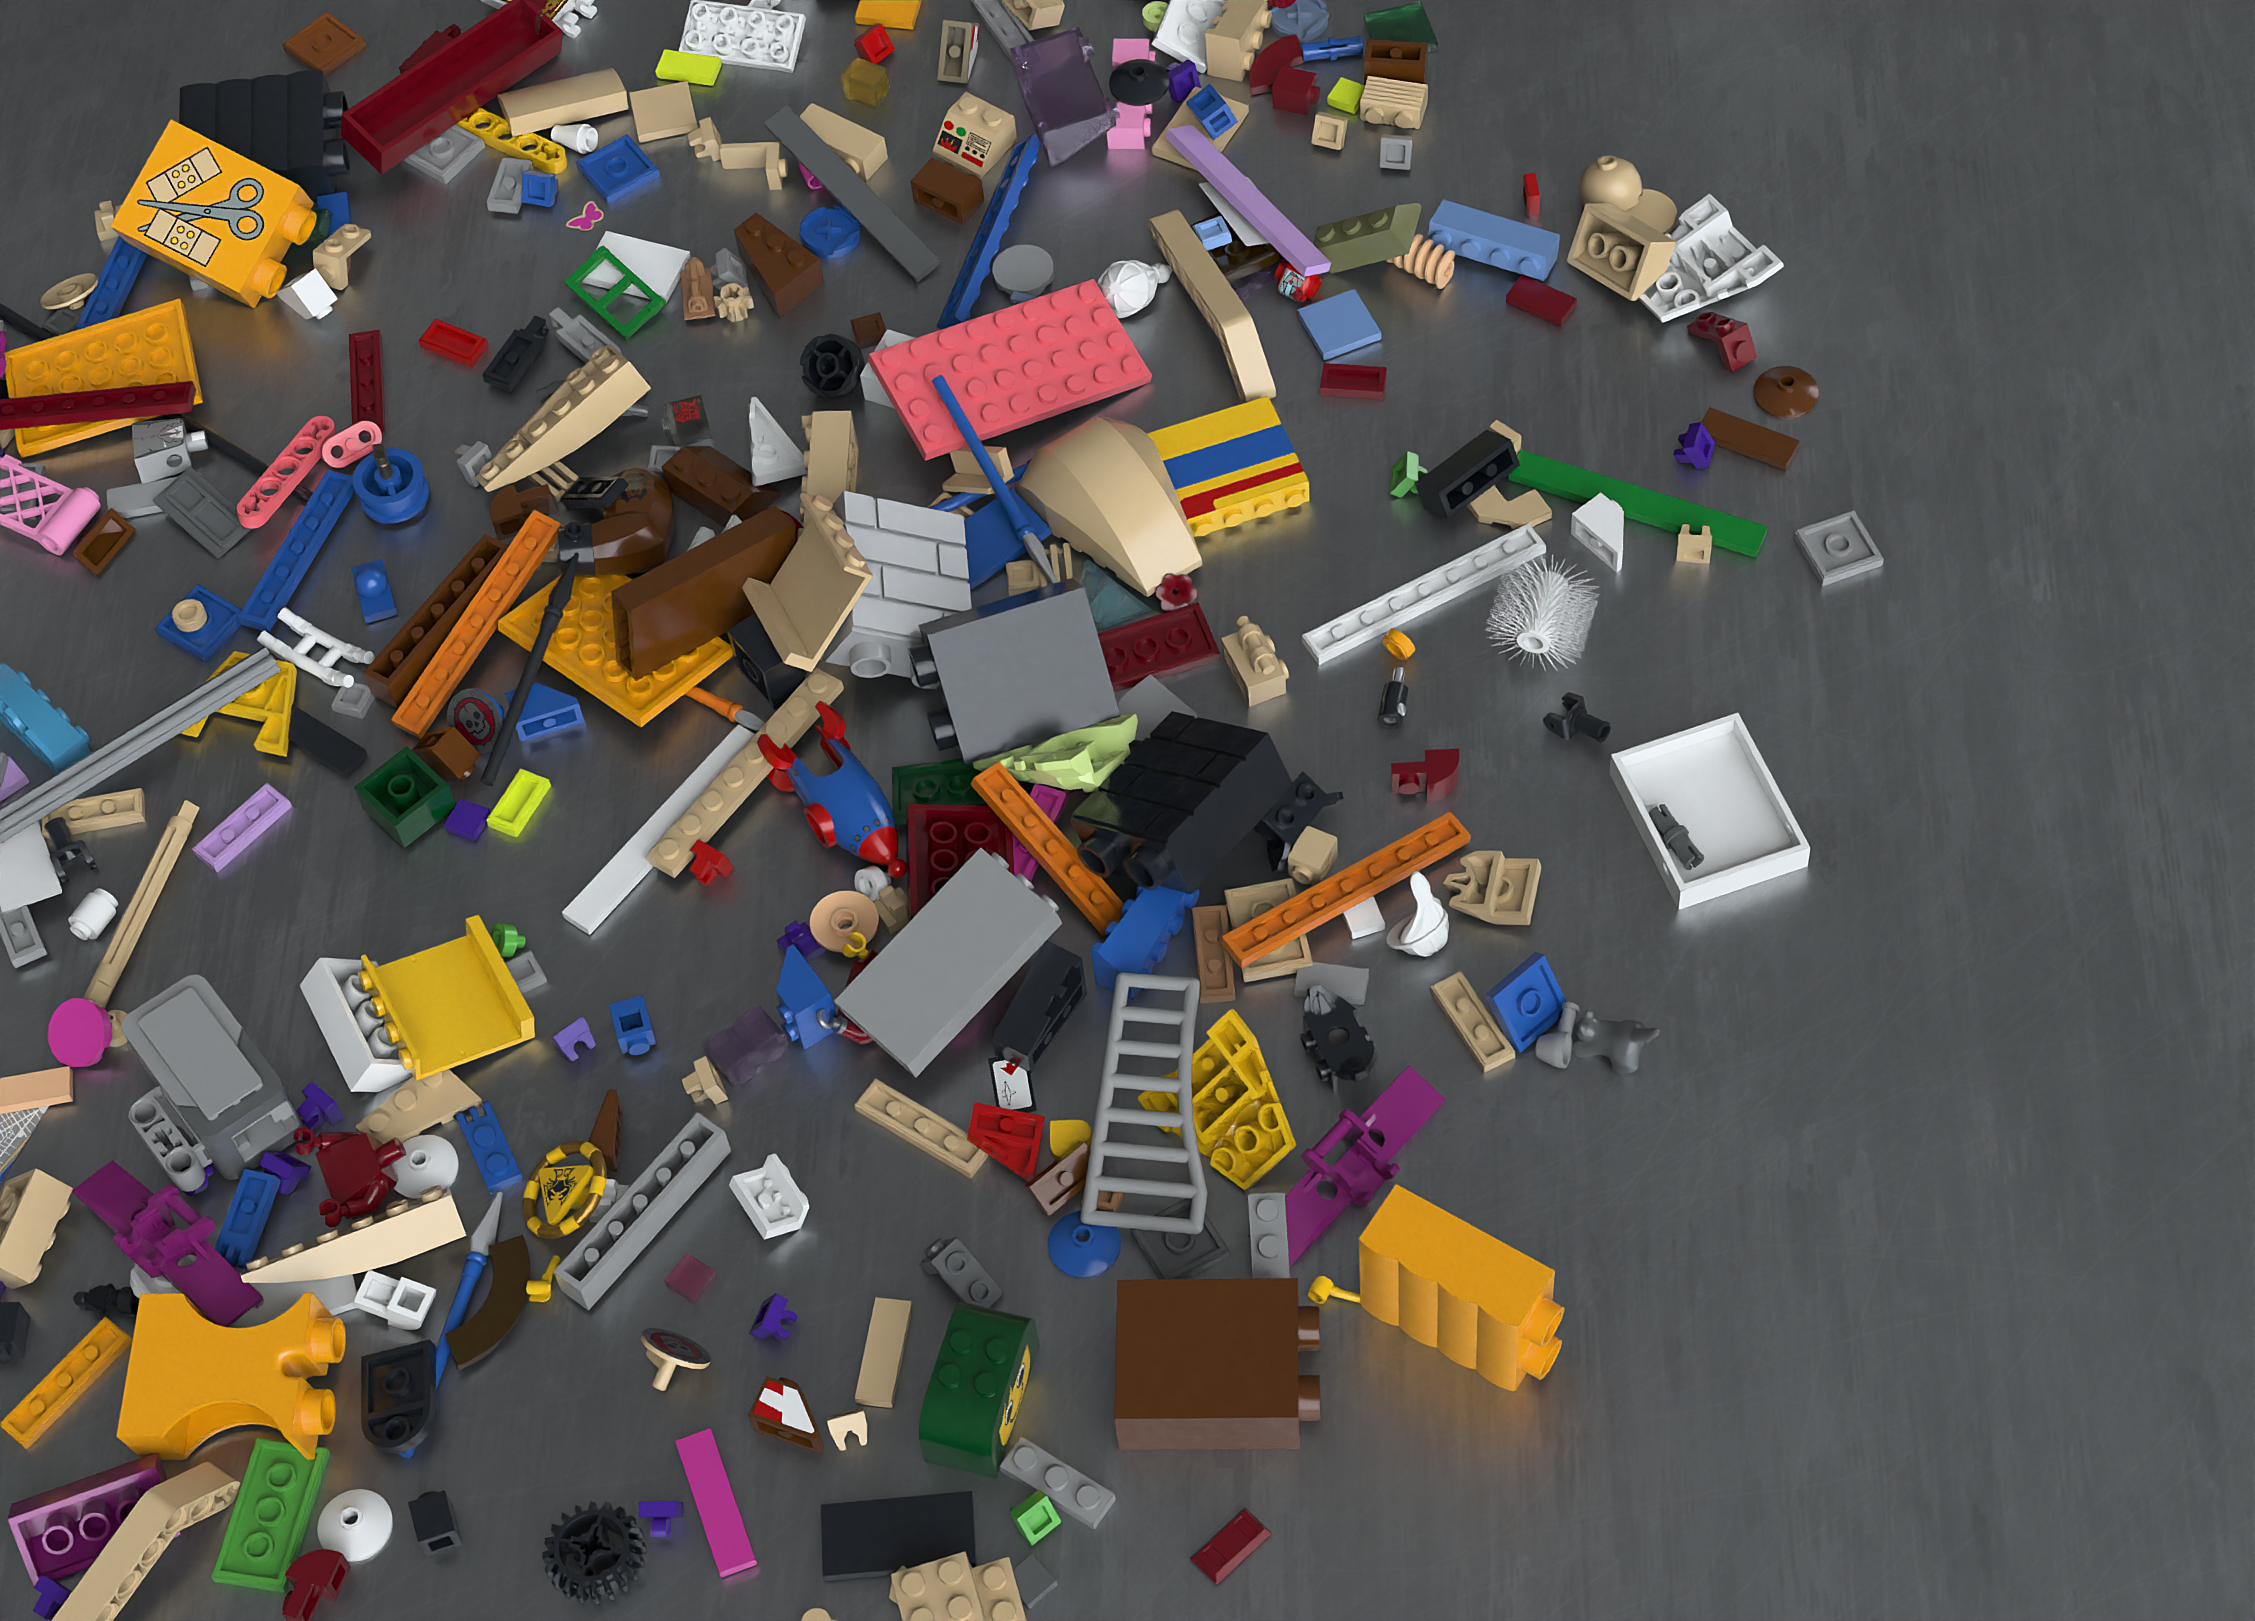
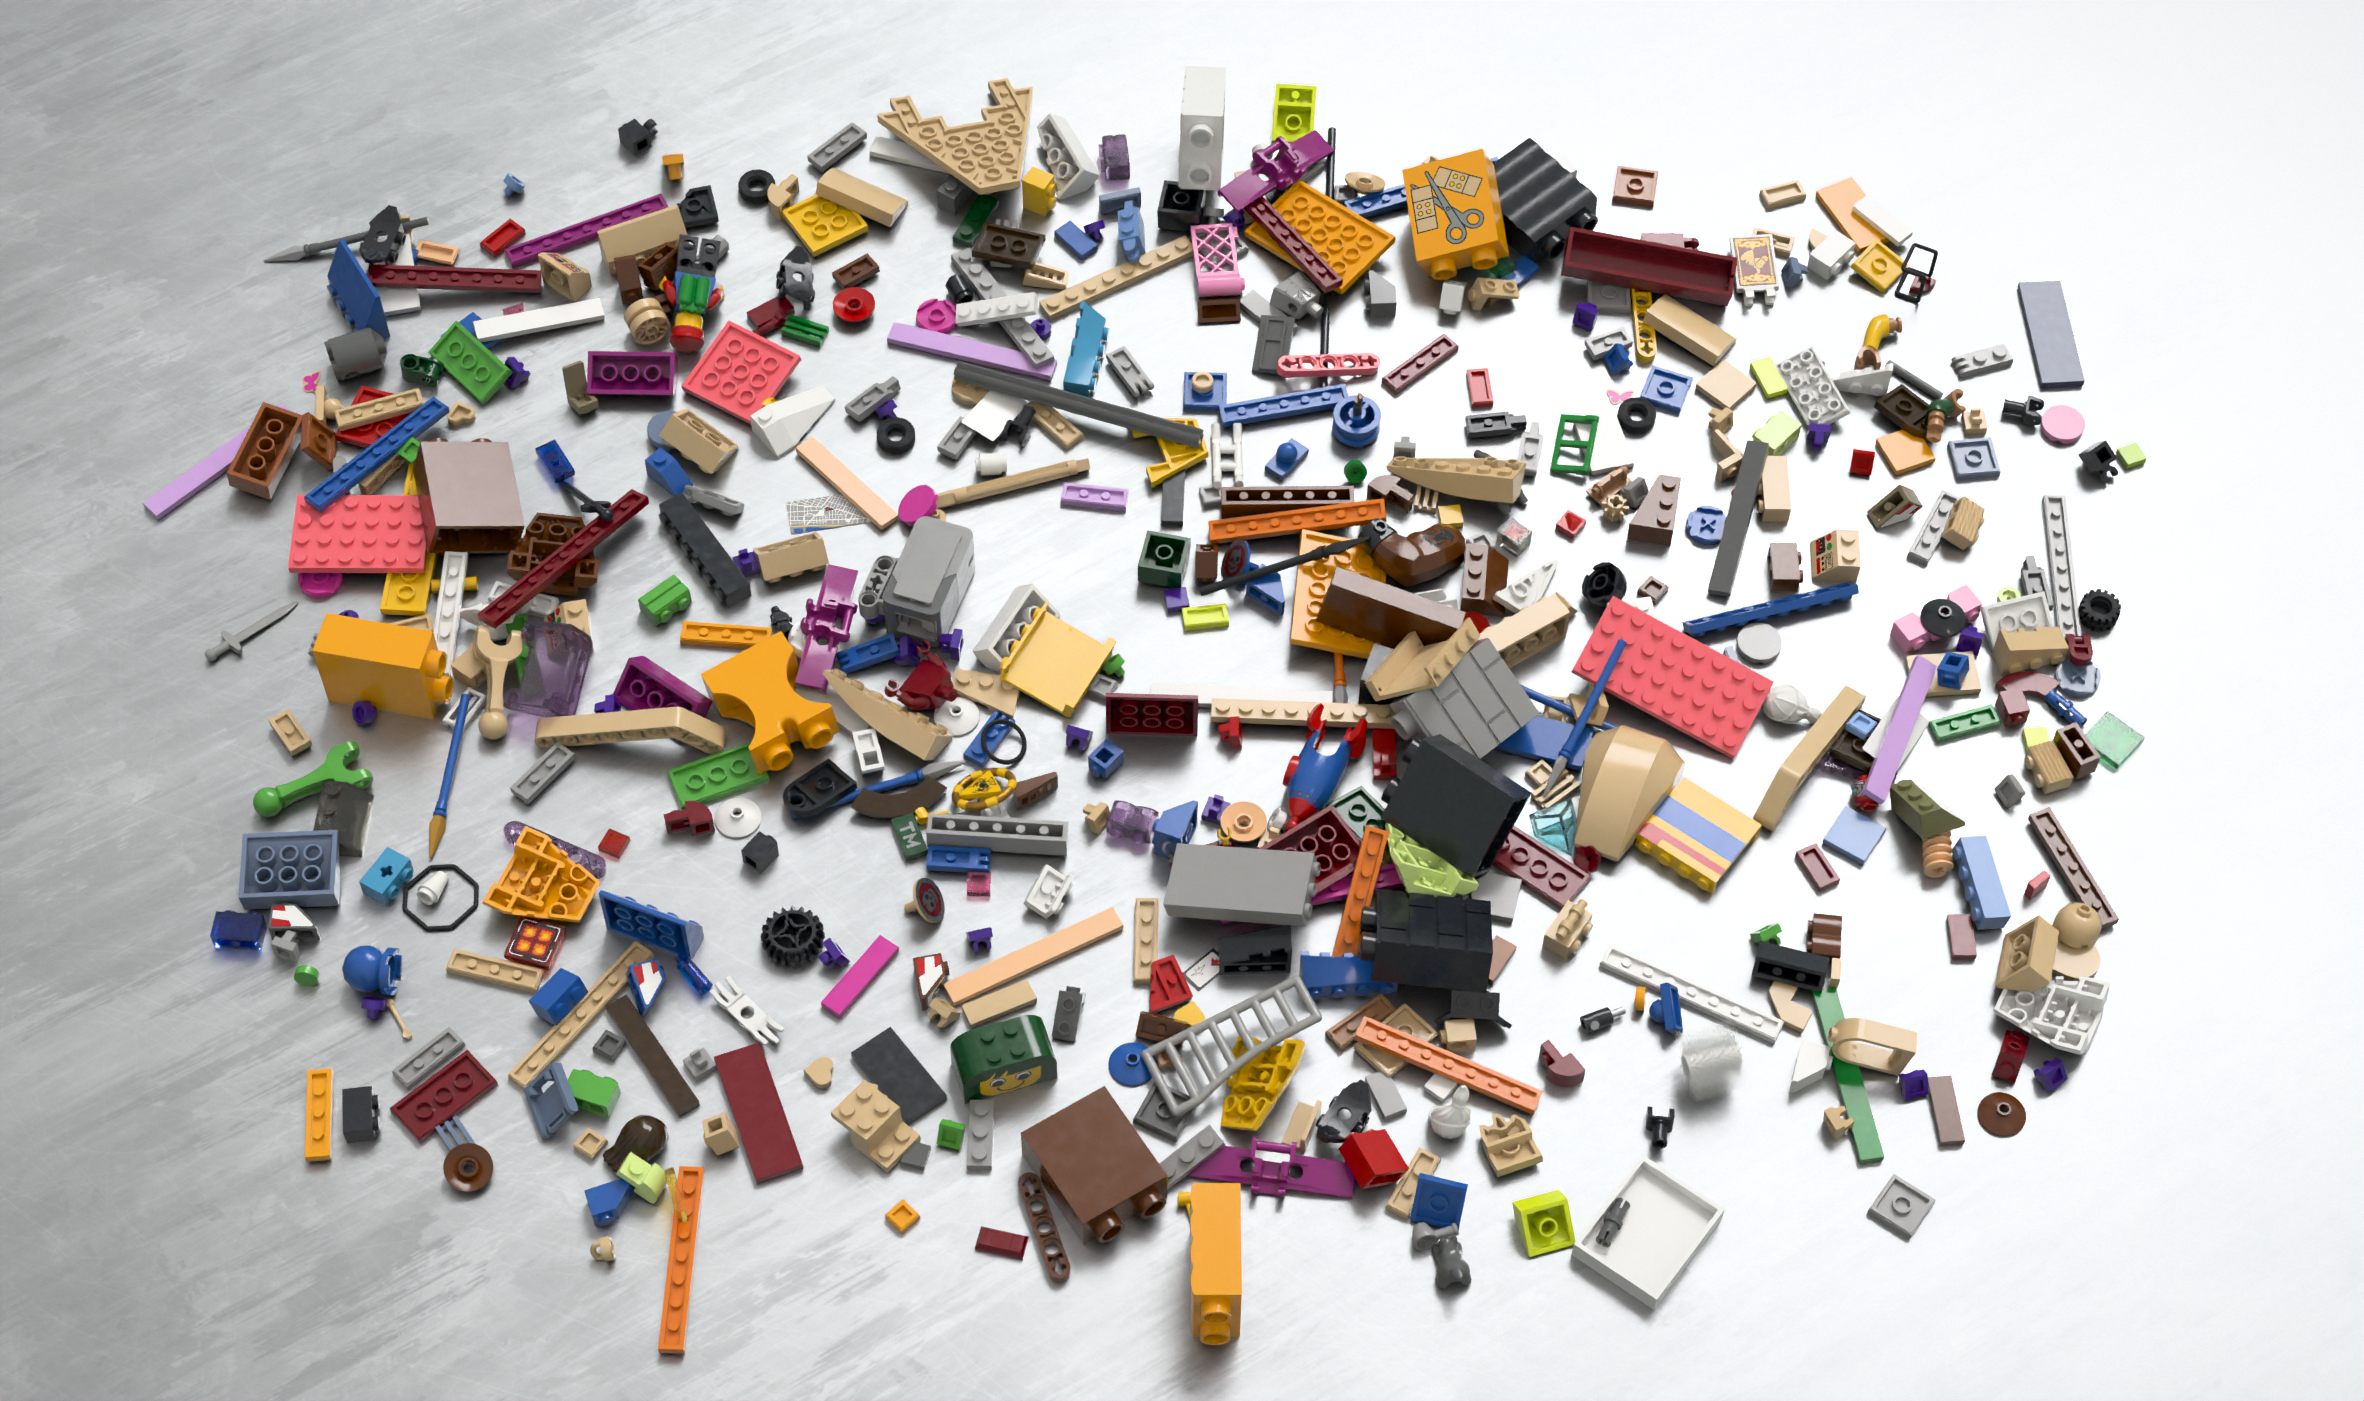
camera: 50 degrees right, 0 degrees up
coral plate [320,421,382,468] -> none
white cone [551,124,598,154] -> none
black tile [560,477,629,508] -> none
clear yellow brick [841,57,890,109] -> none
clear purple windscreen [1010,27,1120,168] -> none
tan tile [1311,112,1348,150] -> none
none -> dark green tile [891,813,928,861]
none -> blue hinge [926,845,992,874]
none -> light nougat tile [943,907,1123,1006]
none -> black tyre [981,719,1027,765]
none -> reddish brown beam [1018,1172,1071,1283]
none -> light grey hinge [1106,345,1155,397]
none -> dark red slope [1106,693,1198,736]
none -> tan panel [1282,1100,1322,1154]
none -> red brick [1338,1129,1409,1189]
none -> green tile [1344,460,1367,483]
none -> slope [1364,270,1397,317]
none -> red hinge [1372,728,1397,780]
none -> yellow tile [1438,504,1464,527]
none -> neon yellow slope [1512,1189,1576,1257]
none -> tile [1555,510,1586,539]
none -> dark purple tile [1572,302,1599,331]
none -> black tyre [1617,397,1657,434]
none -> blue tile [1649,982,1683,1035]
none -> yellowish green brick [1752,410,1802,456]
none -> dark purple tile [1806,423,1831,450]
none -> reddish brown brick [1806,913,1842,964]
none -> tan window [1827,1018,1917,1076]
none -> tile [1928,704,2001,744]
none -> plate [2028,807,2119,929]
none -> dark purple tile [2033,1058,2068,1093]

